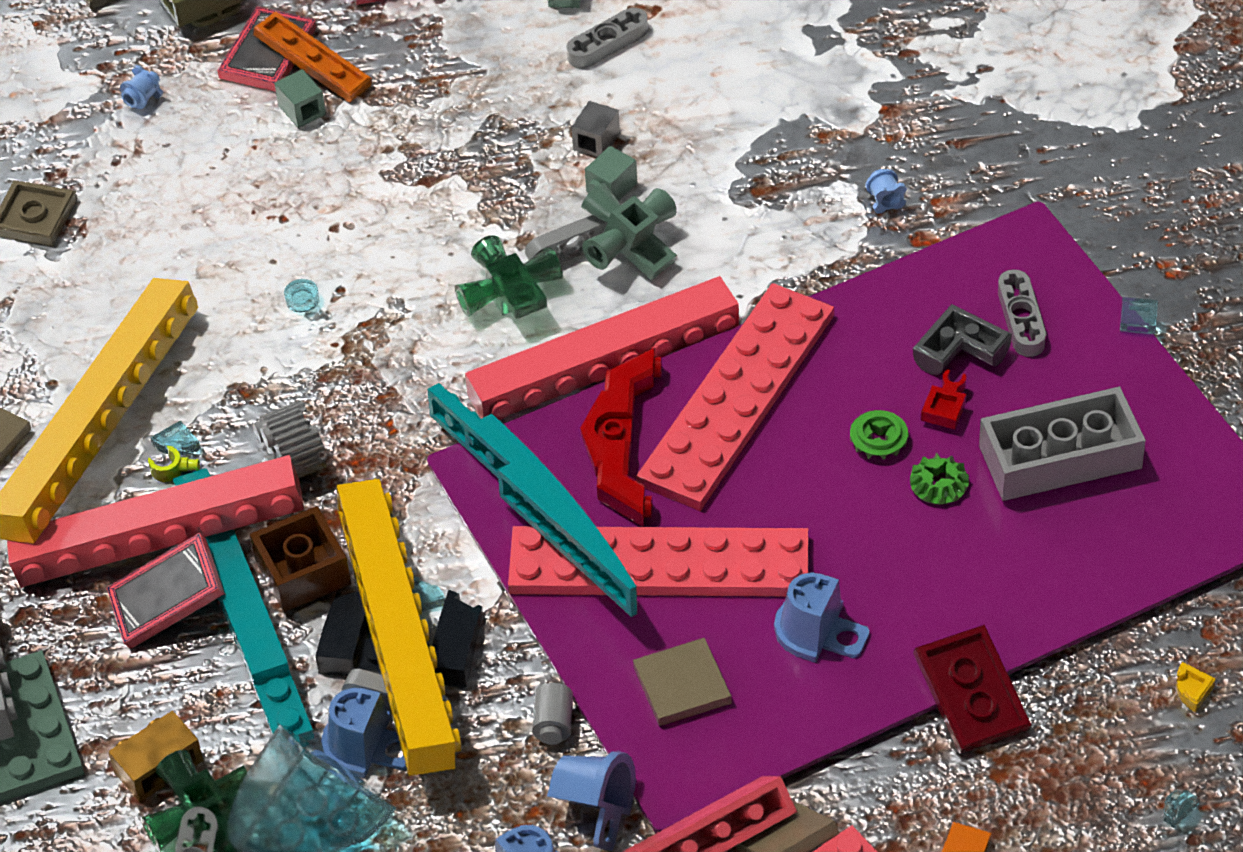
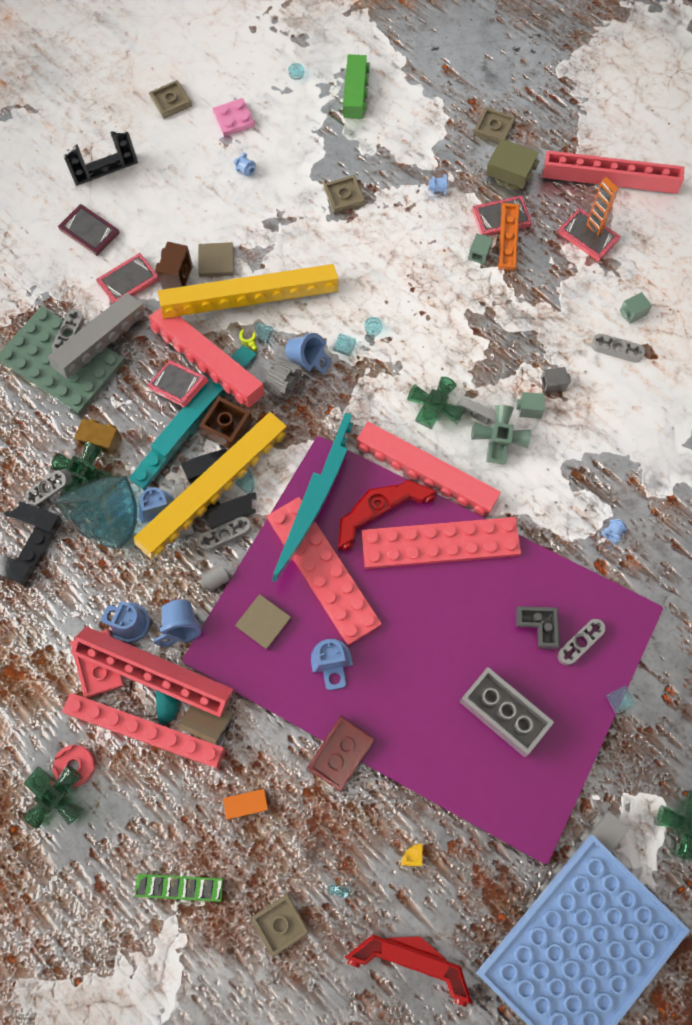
camera: 55 degrees right, 20 degrees up
bright green gear [850,410,908,460] -> none
bright green gear [910,453,969,504] -> none
red plate [921,369,967,429] -> none
none -> light grey beam [198,517,251,552]
none -> medium blue container [285,333,331,374]
none -> clear light blue tile [333,333,356,357]

